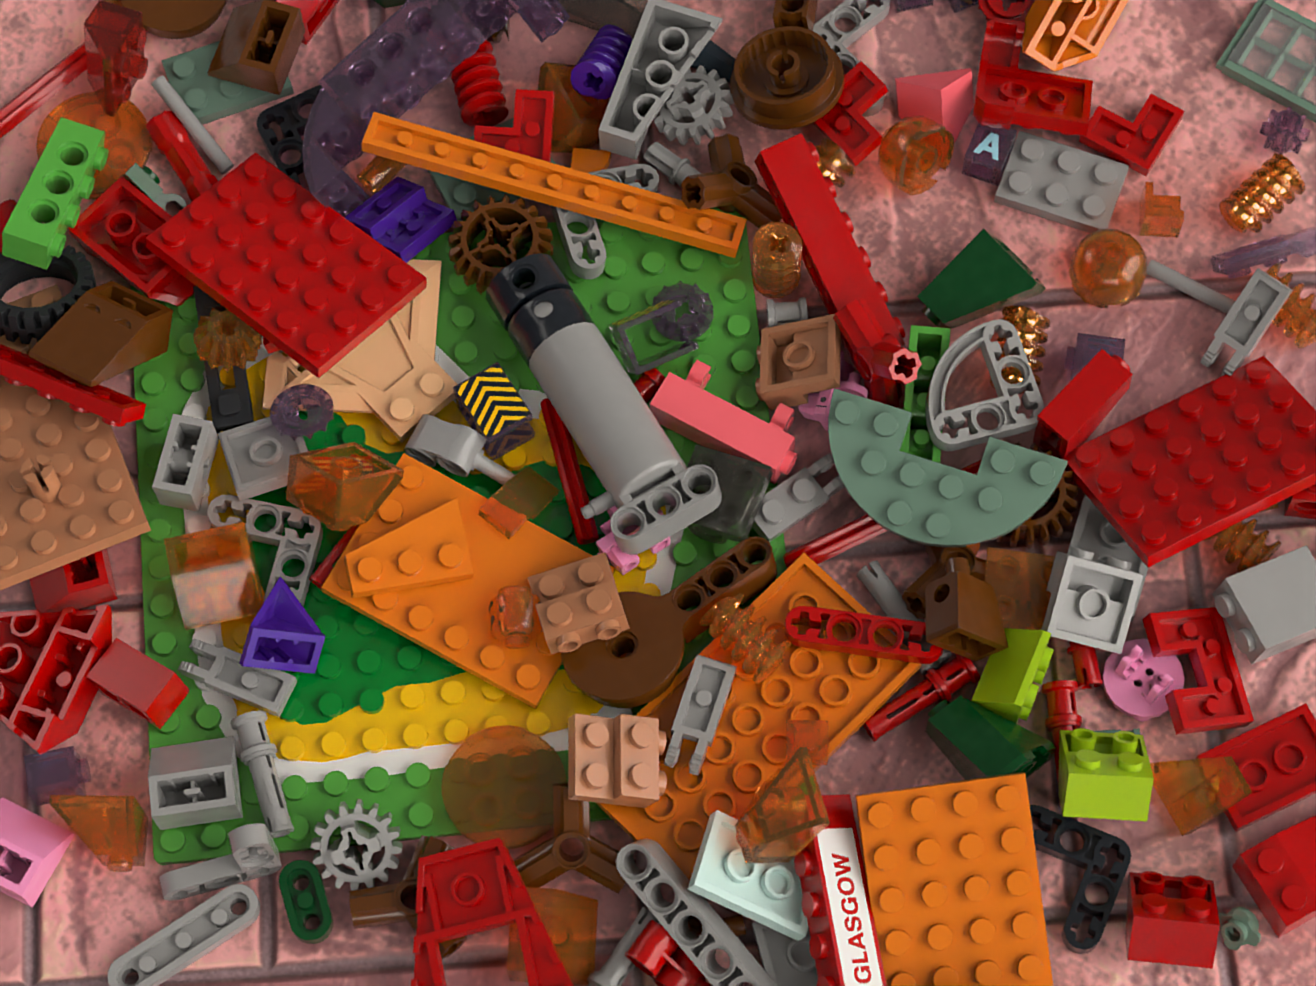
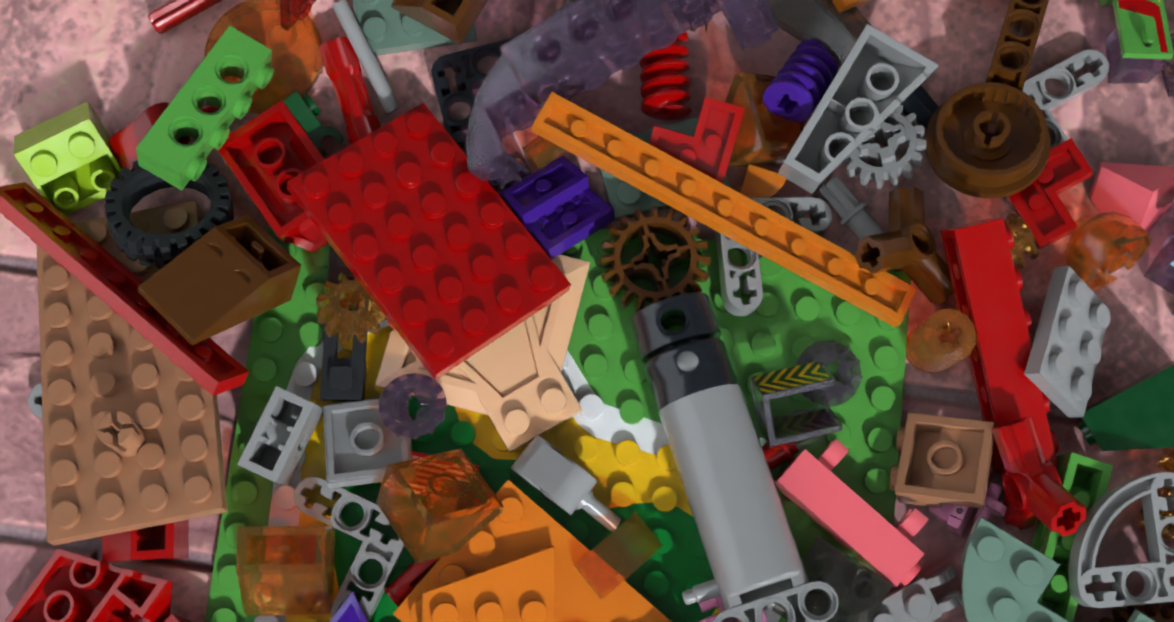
camera: 10 degrees right, 10 degrees up
piece [453,362,535,460] -> none
red axle [540,398,599,545] -> none
light grey bush [766,297,808,327] -> none
none -> light grey plate [1024,266,1111,418]

